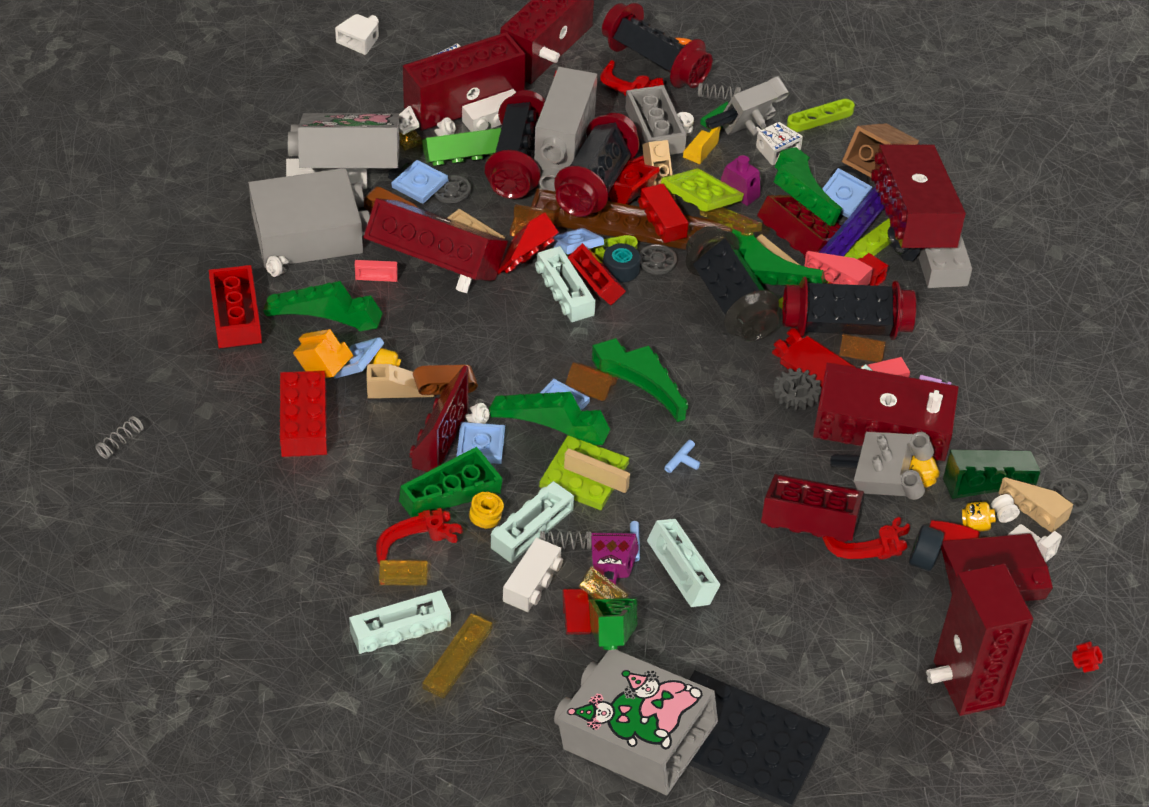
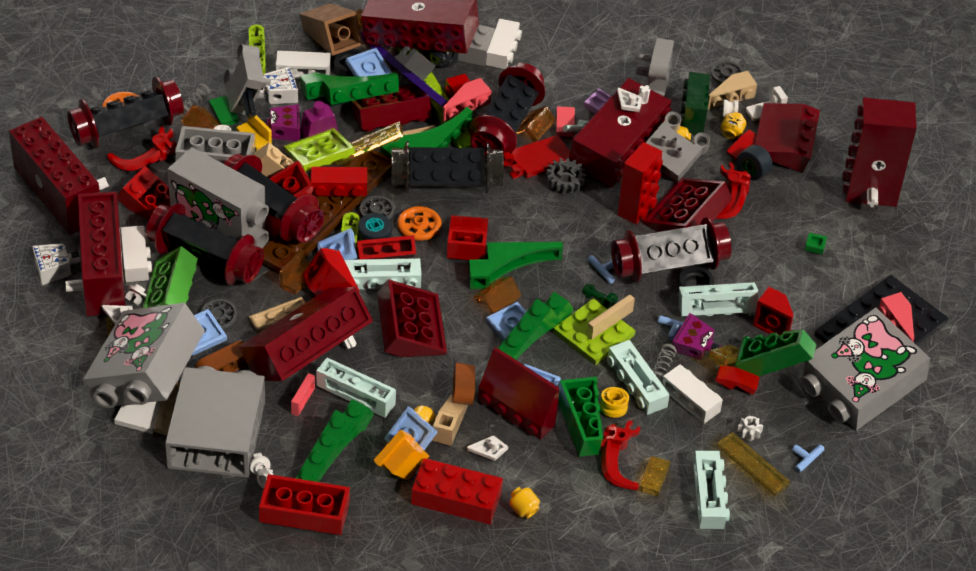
camera: 70 degrees left, 0 degrees up
none -> clear orange panel [182,104,221,129]
none -> white plate [257,468,273,489]
none -> magenta torso [260,104,300,141]
none -> white brick [276,51,331,79]
none -> light aqua brick [316,358,396,418]
none -> dark red slope [377,279,447,357]
none -> dark grey hinge [394,46,436,81]
none -> orange plate [397,206,442,241]
none -> red slope [447,215,489,260]
none -> white piece [467,436,508,461]
none -> white brick [486,19,522,69]
none -> yellow head [509,487,540,519]
none -> dark green bar [582,284,618,309]
none -> brick [611,217,732,283]
none -> white piece [617,88,642,112]
none -> red brick [617,142,663,225]
none -> light grey piece [636,38,674,96]
none -> black tyre [677,266,715,300]
none -> white gear [737,416,763,441]
none -> red slope [753,287,794,335]
none -> light blue piece [792,444,824,473]
none -> green plate [805,232,827,255]
none -> coral slope [878,292,914,342]

